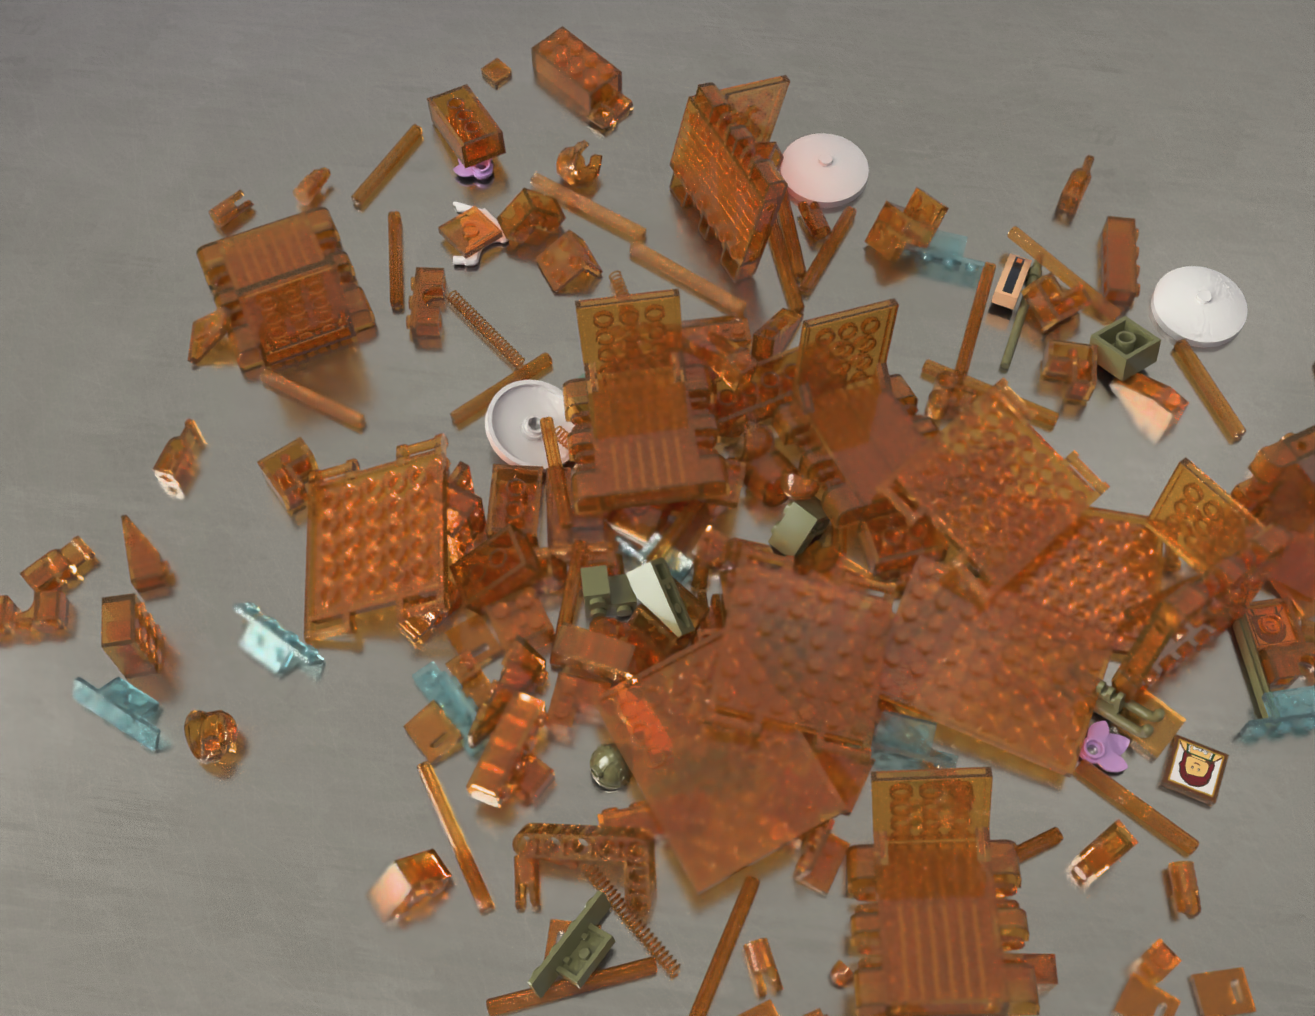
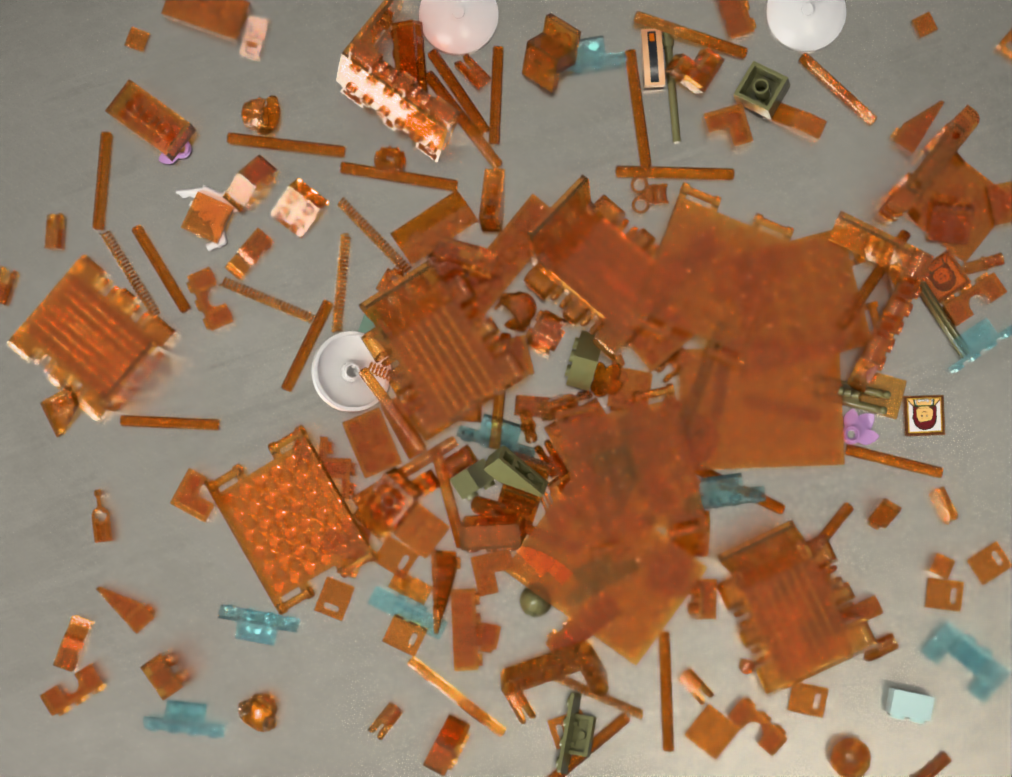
camera: 20 degrees left, 25 degrees up
clear orange hair [780,470,820,501] -> none
none -> clear orange piece [99,230,160,316]
none -> clear orange piece [225,228,274,280]
none -> clear orange piece [314,576,355,621]
none -> clear orange piece [331,233,351,333]
none -> clear orange hinge [367,702,404,740]
none -> clear orange gear [374,145,406,174]

